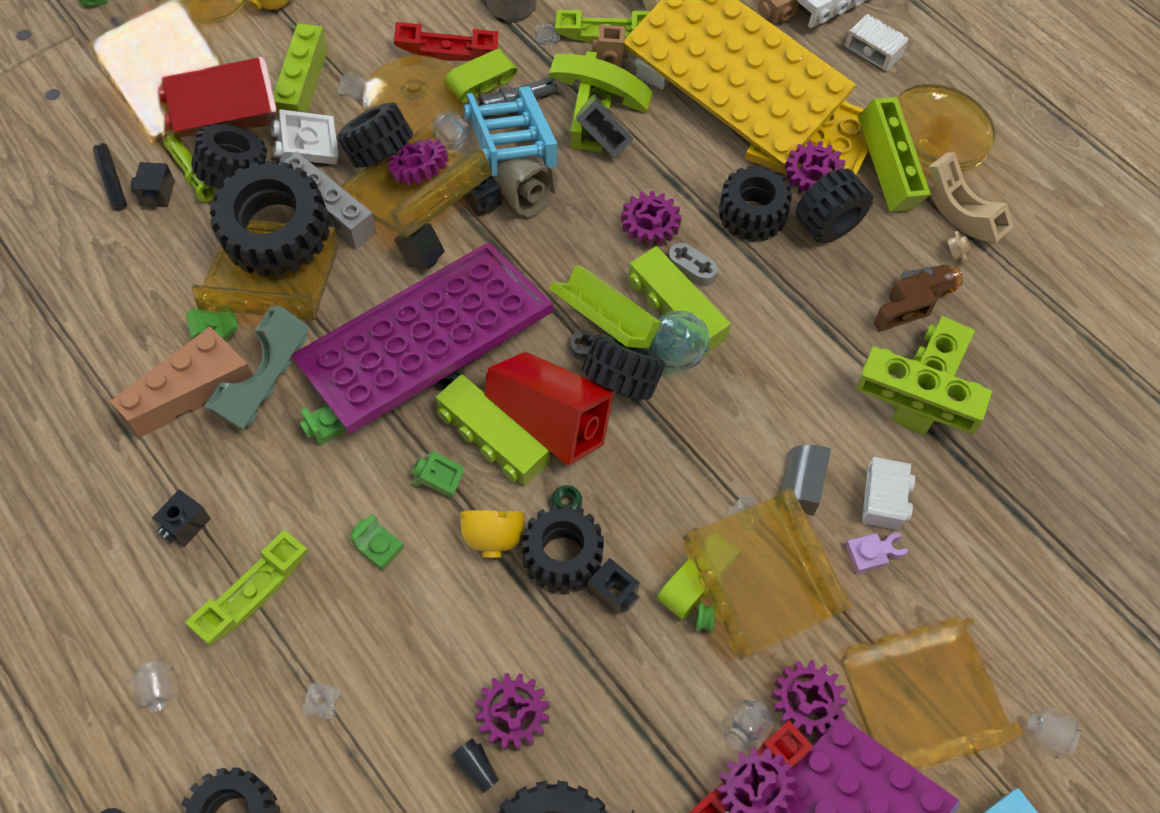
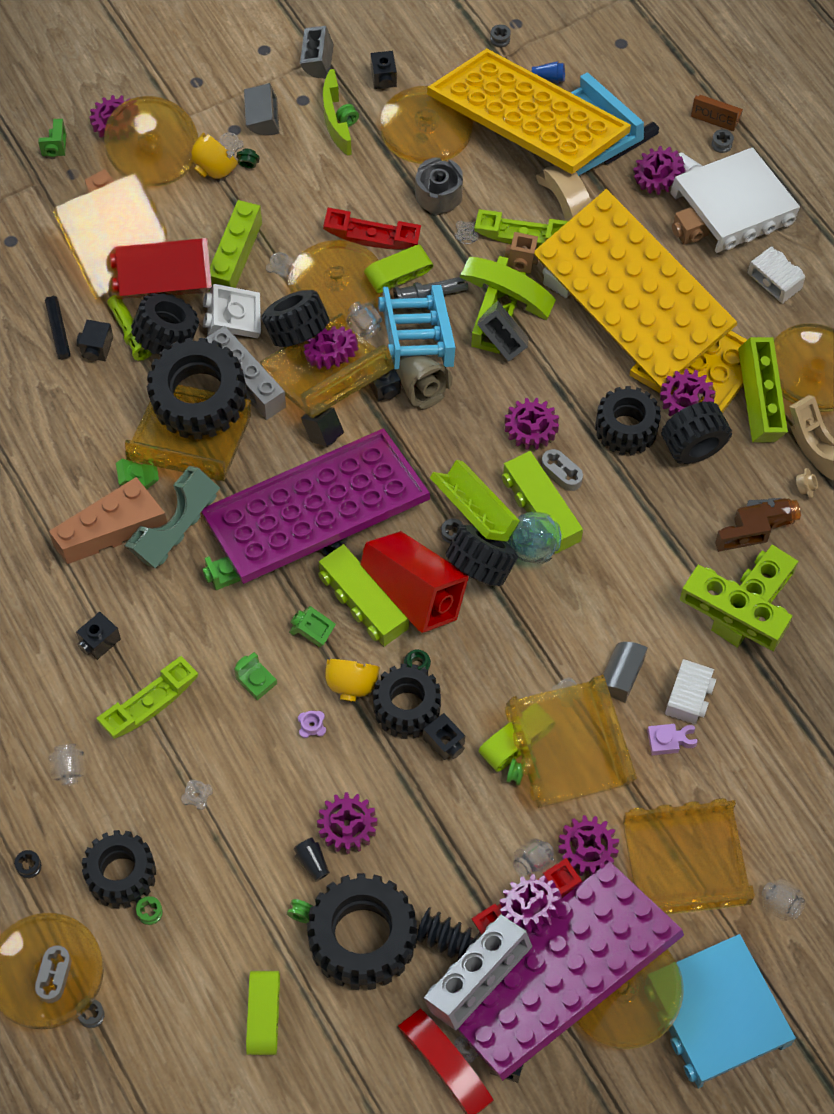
camera: 10 degrees right, 0 degrees up
none -> lavender plate [298,711,326,738]

